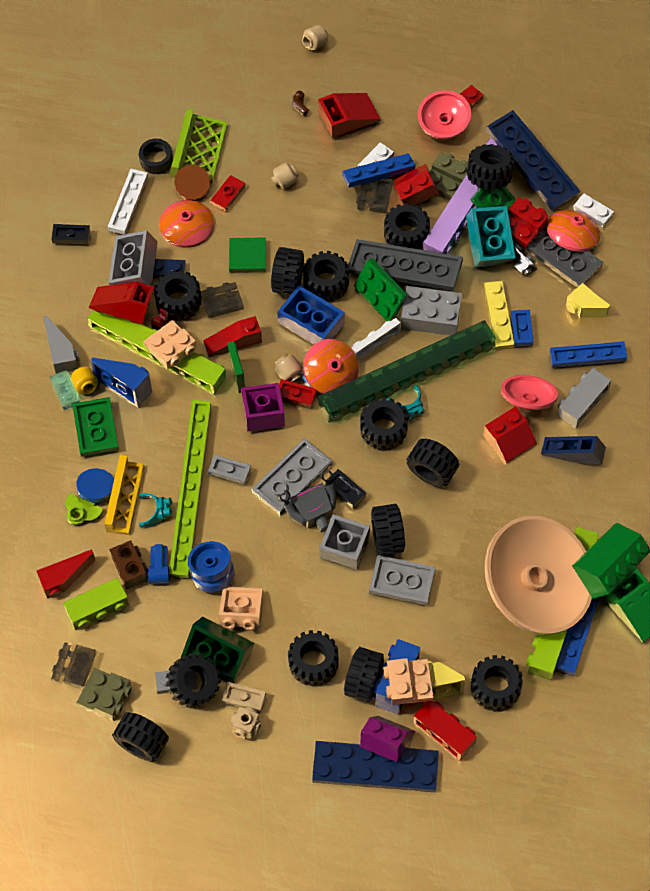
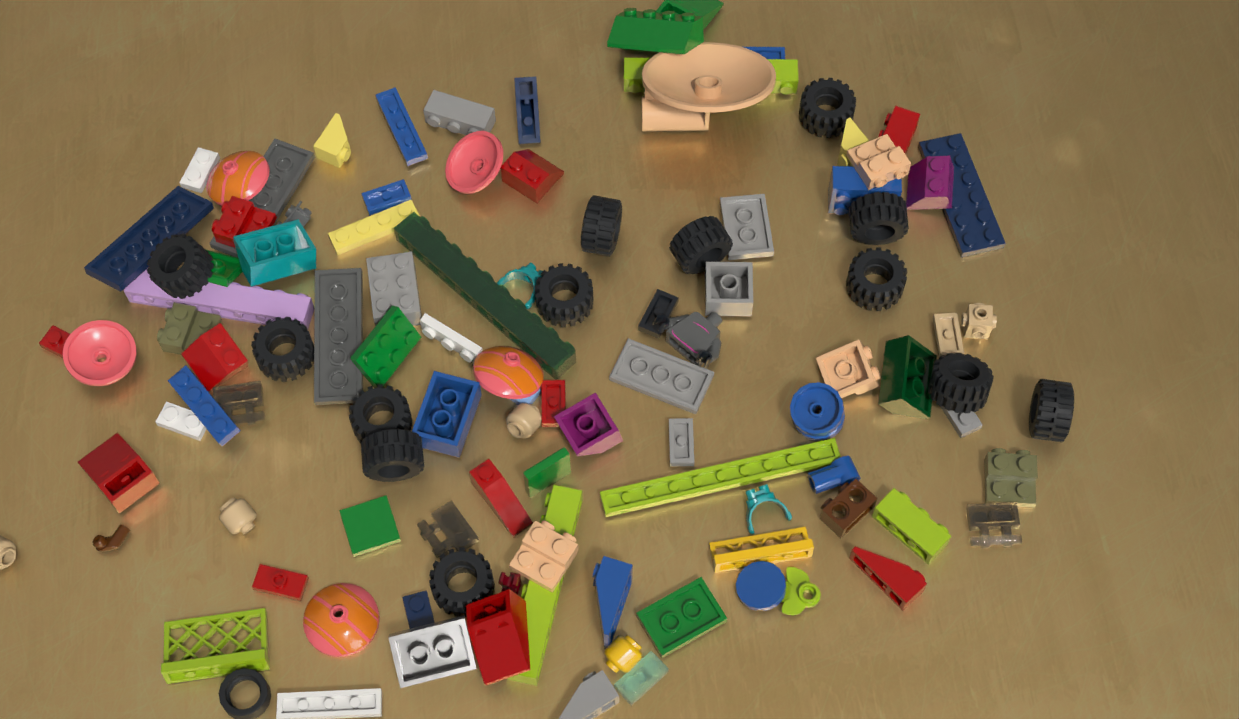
camera: 110 degrees left, 0 degrees up
dark orange tile [174,165,210,200] -> none

